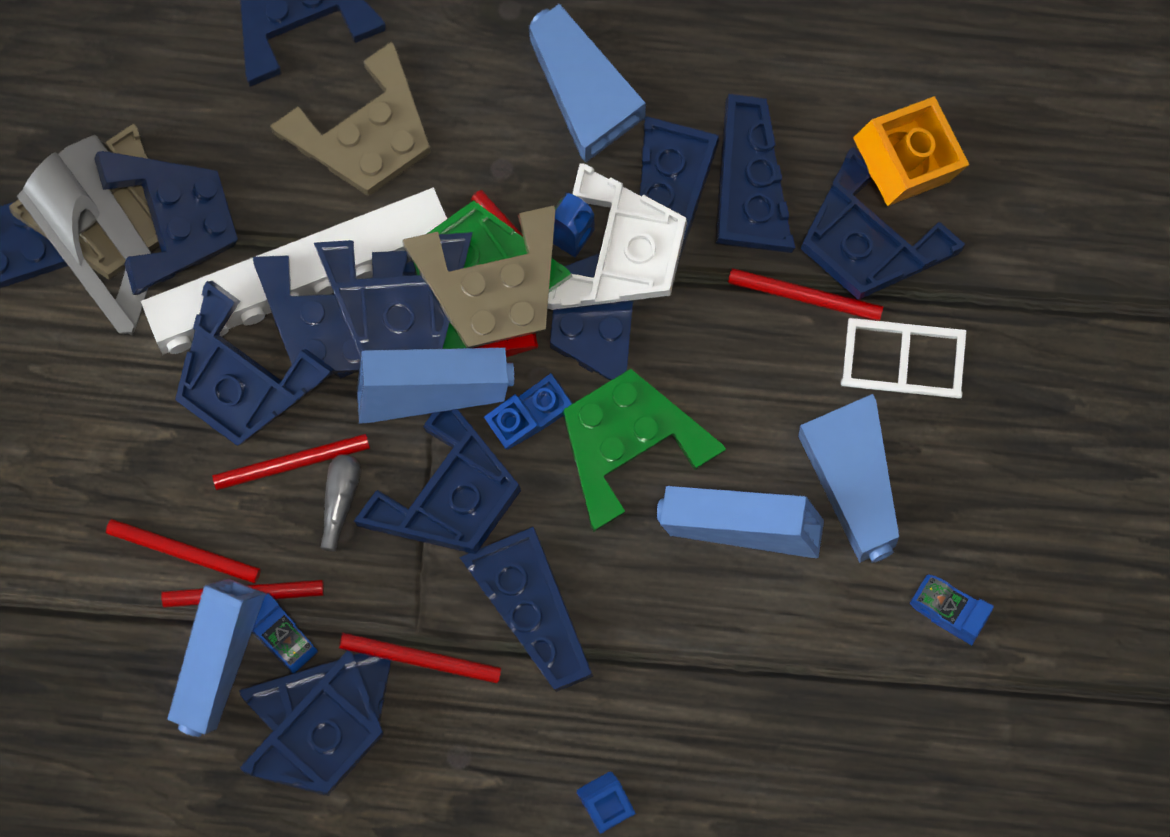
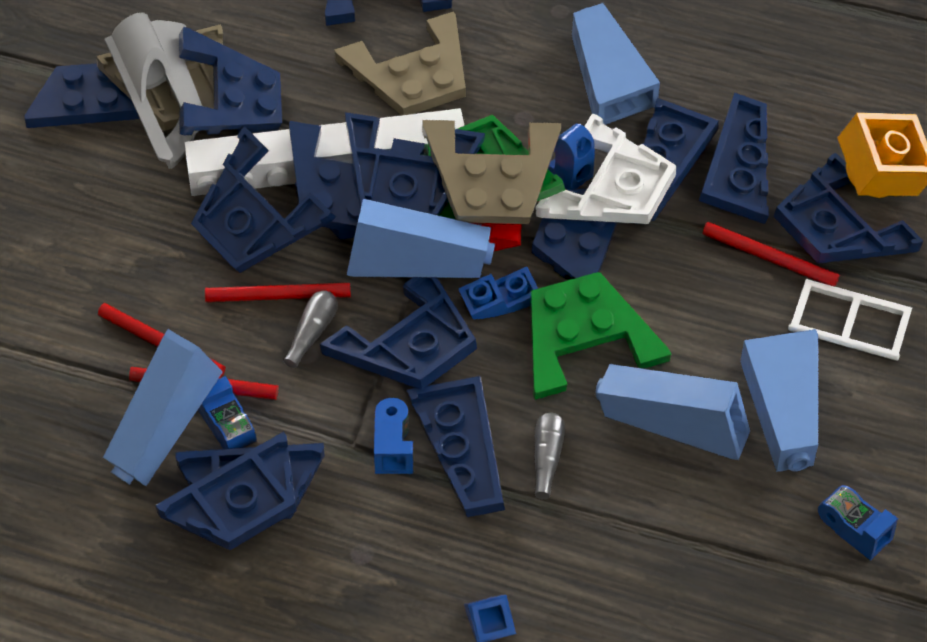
camera: 10 degrees right, 20 degrees down
red bar [339,633,501,683] -> none
none -> blue leg [374,398,413,474]
none -> flat silver piece [535,413,565,499]

